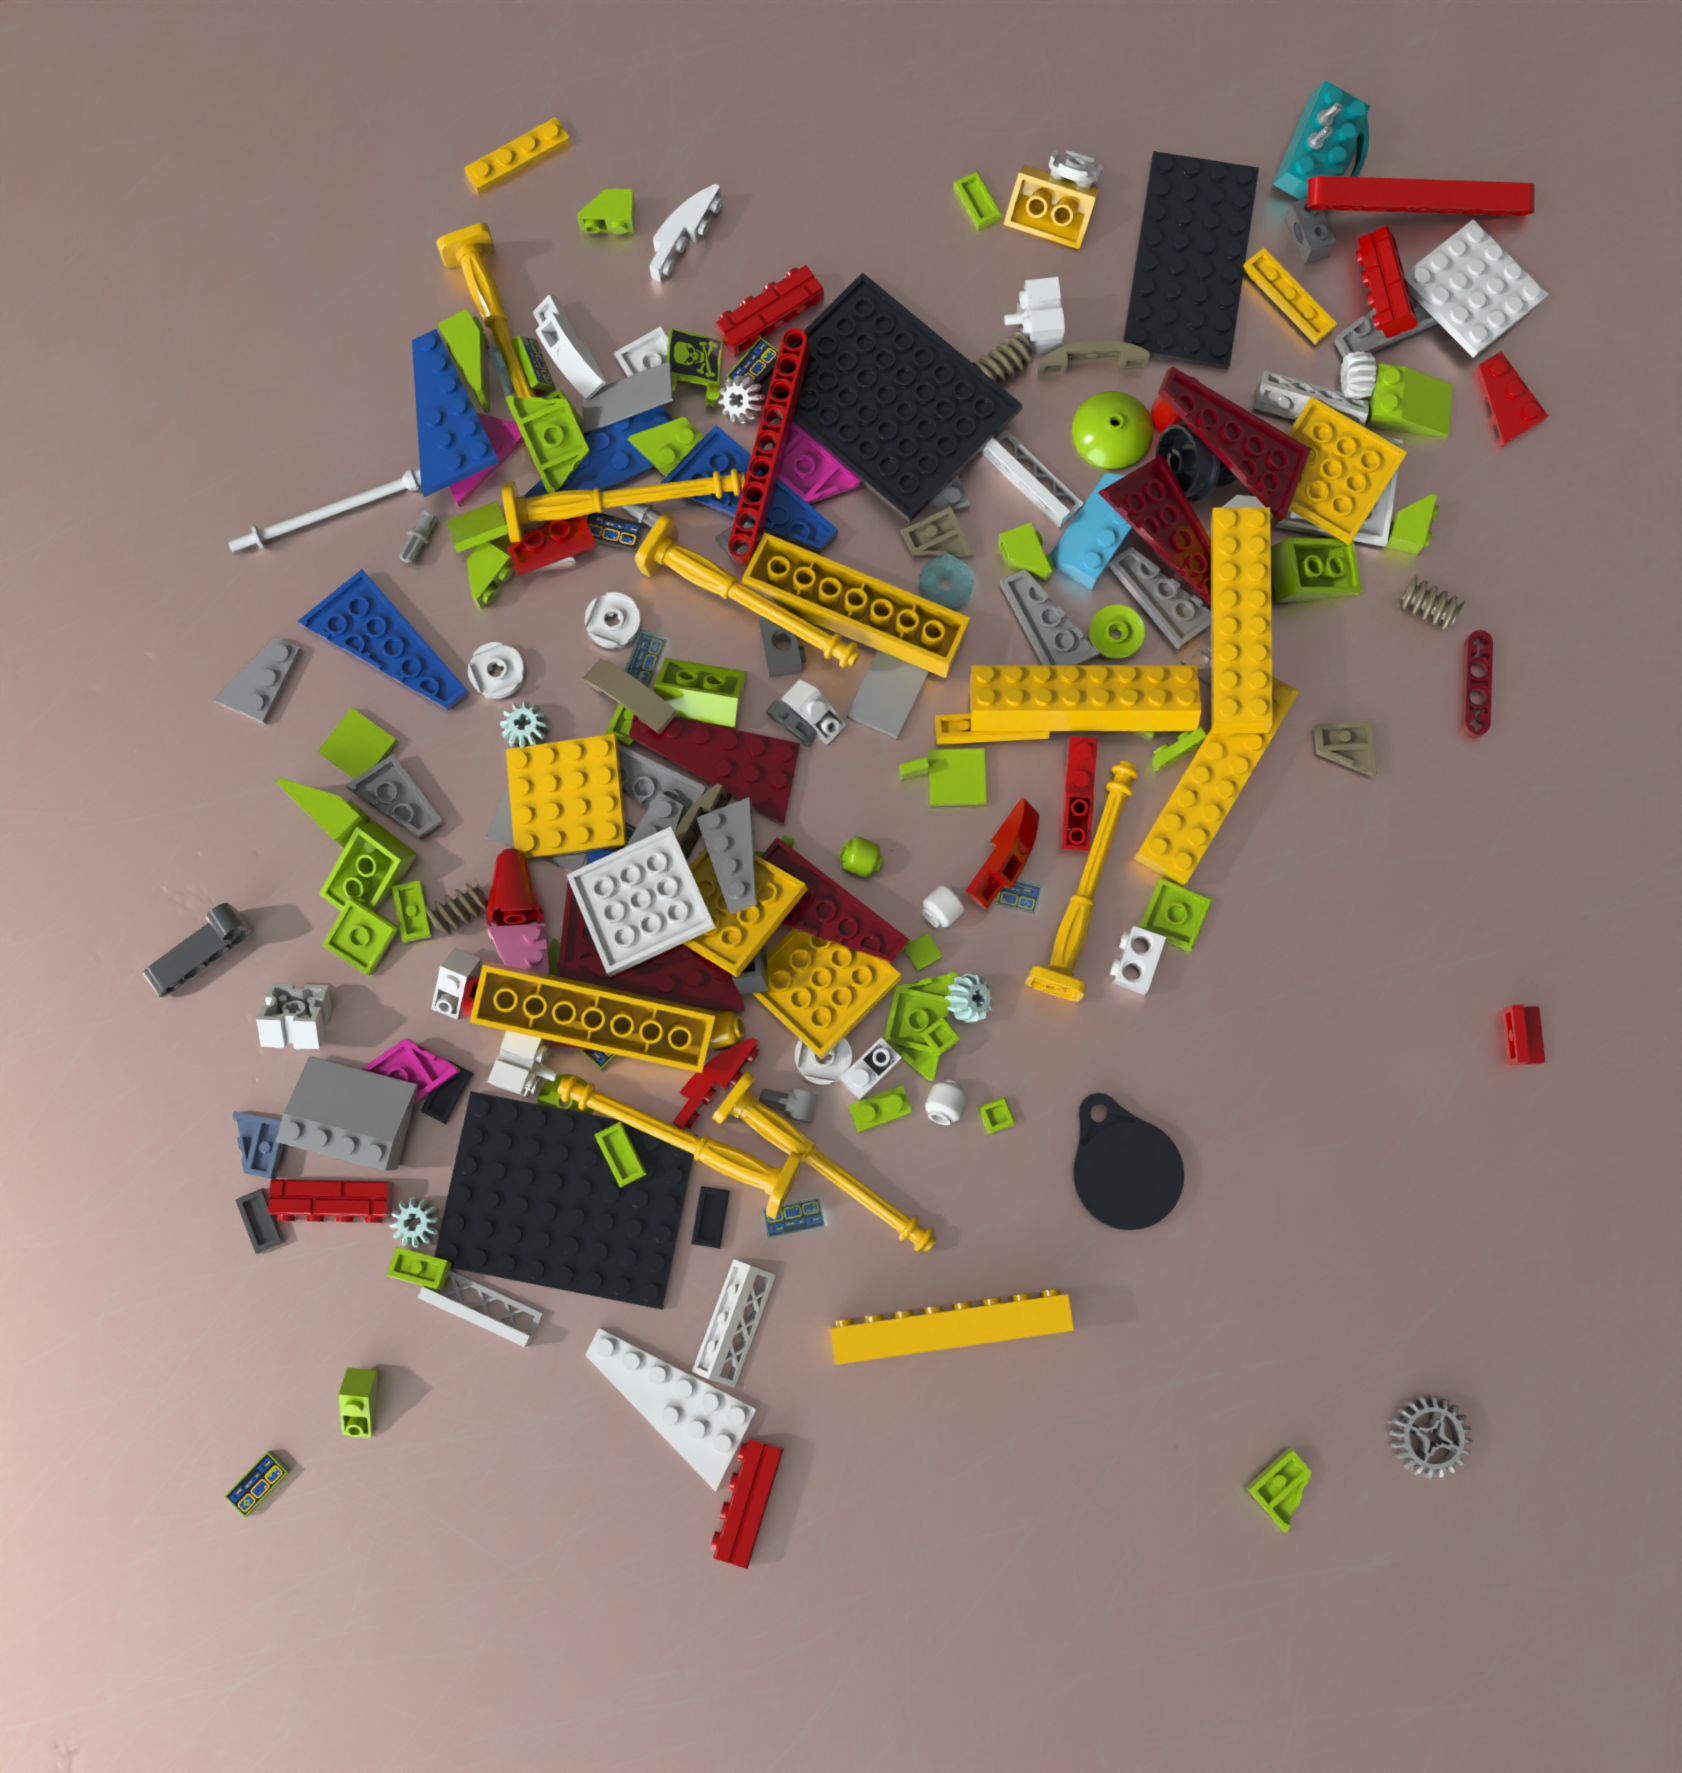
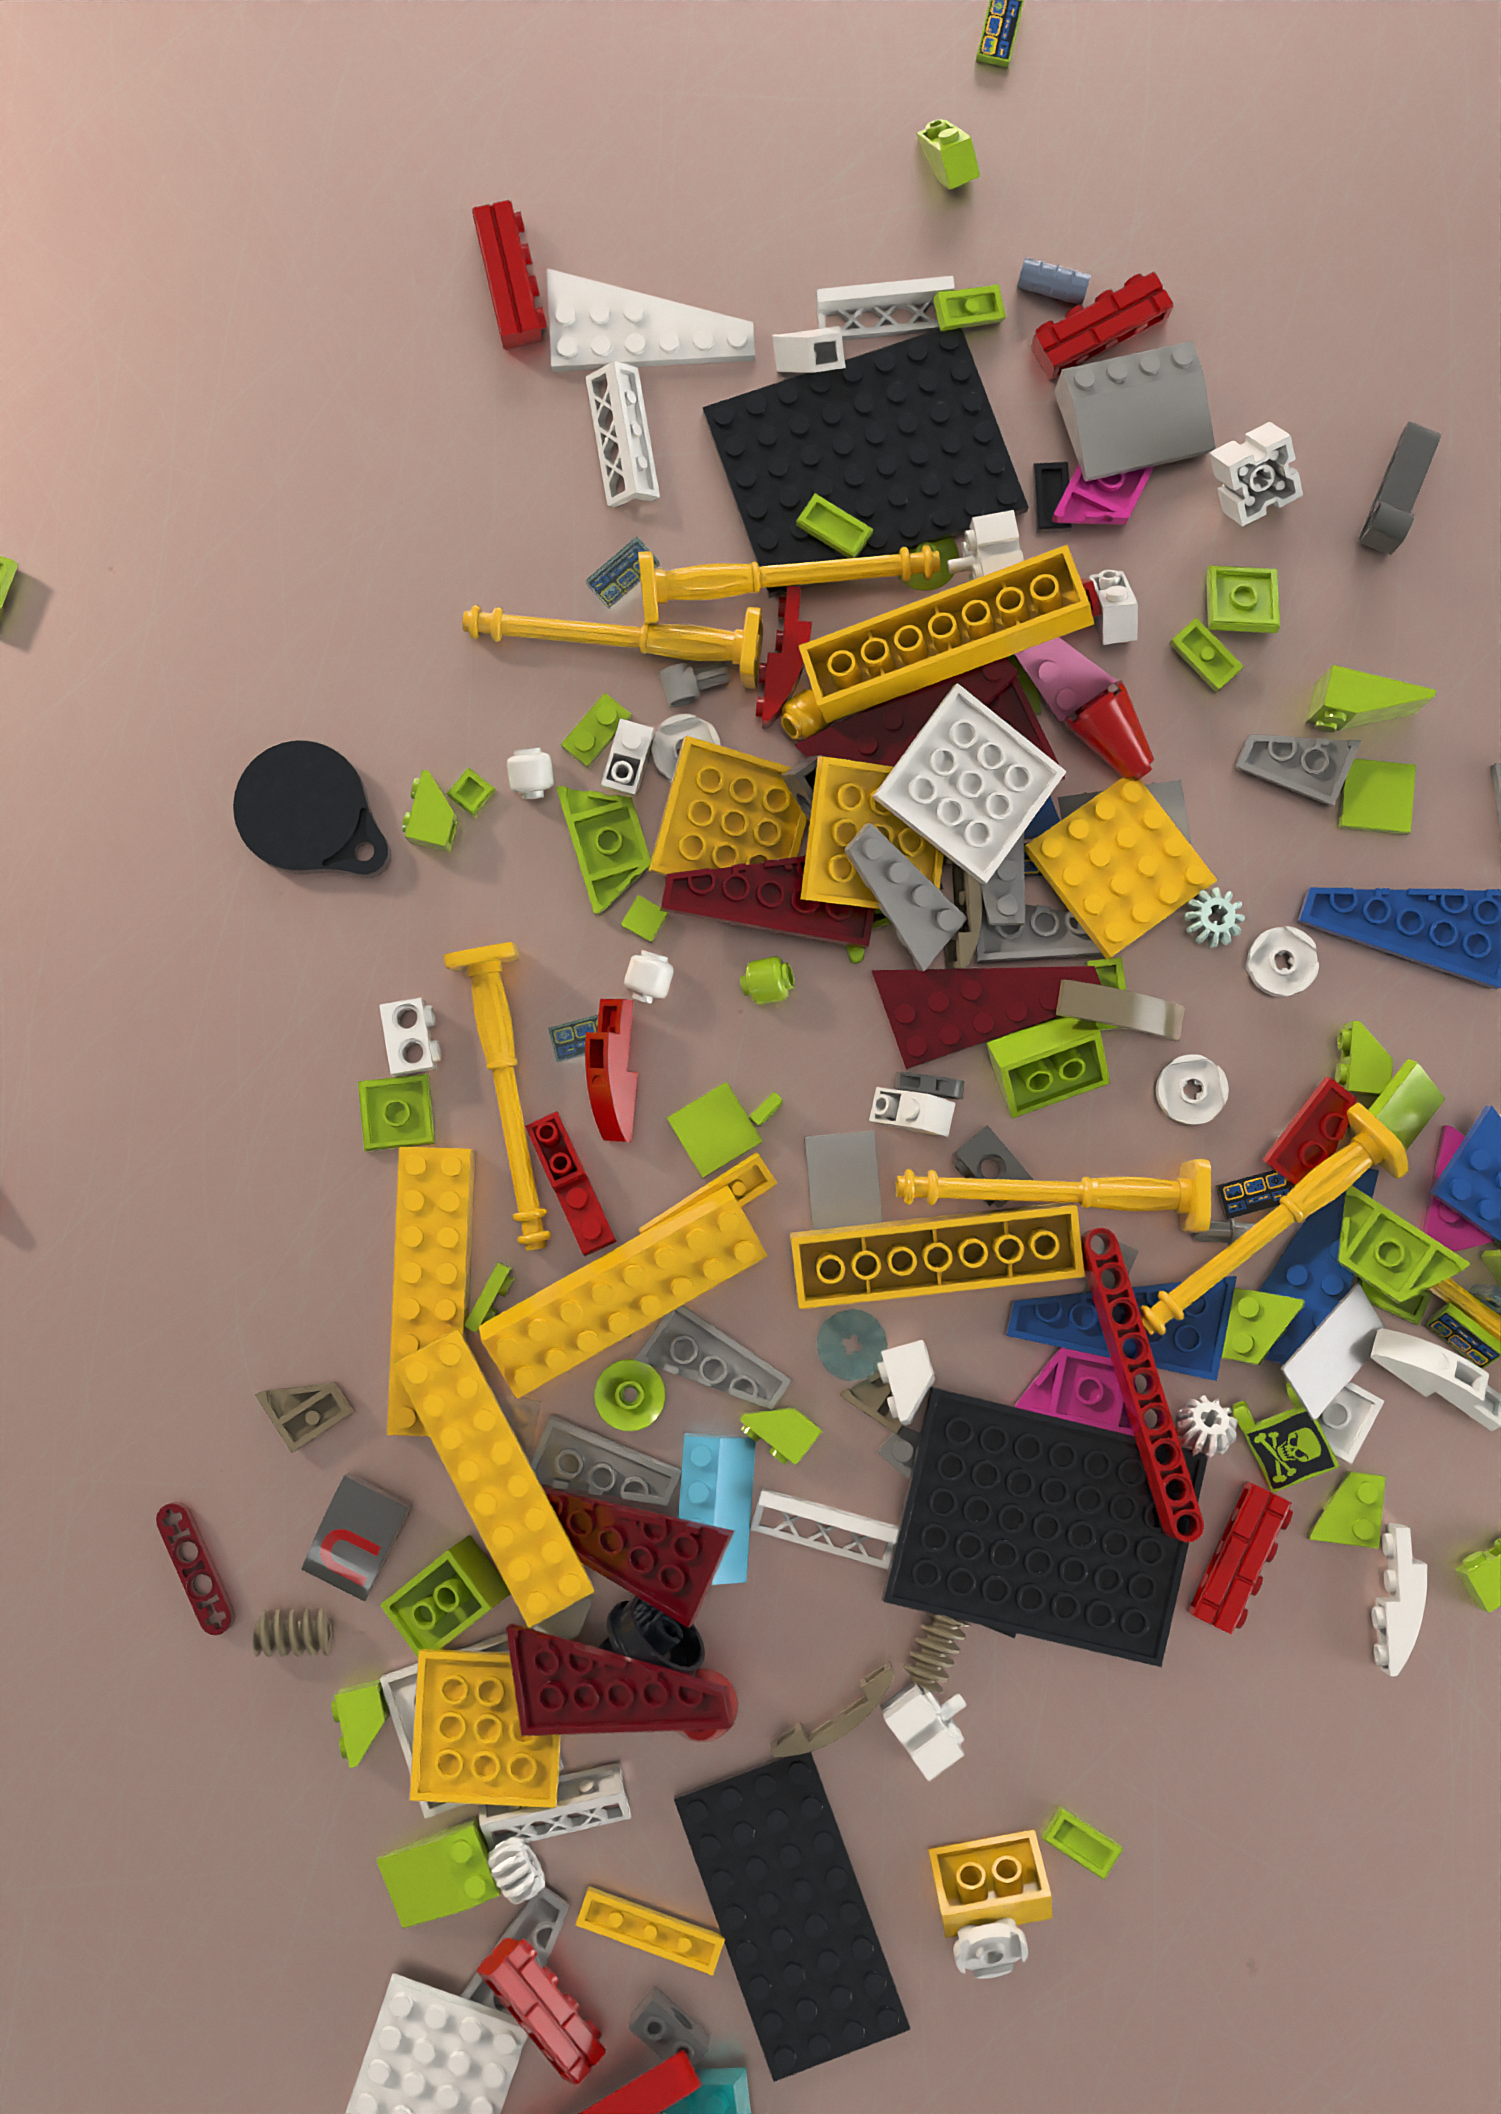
camera: 150 degrees right, 5 degrees up
sand blue wing [233,1111,284,1179] -> none
dark grey tile [235,1188,285,1254] -> none
lime slope [319,821,417,912] -> none
light aqua gear [389,1197,441,1248] -> none
light grey axle [399,510,438,564] -> none
dark tan piece [425,878,488,935] -> none
clear light blue tile [625,629,667,688] -> none
black tile [691,1186,730,1249] -> none
tile [726,337,779,381] -> none
yellow brick [830,1289,1074,1365] -> none
lime tile [920,1016,961,1057] -> none
light aqua gear [945,973,995,1023] -> none
lime dish [1071,391,1154,470] -> none
red wing [1476,351,1549,448] -> none
none -> dark grey slope [301,1473,412,1602]
none -> lime slope [402,769,458,853]
none -> white slope [773,326,845,373]
none -> white slope [878,1340,936,1426]
none -> sand blue axle [1017,257,1091,305]
none -> lime wing [1307,1471,1386,1549]

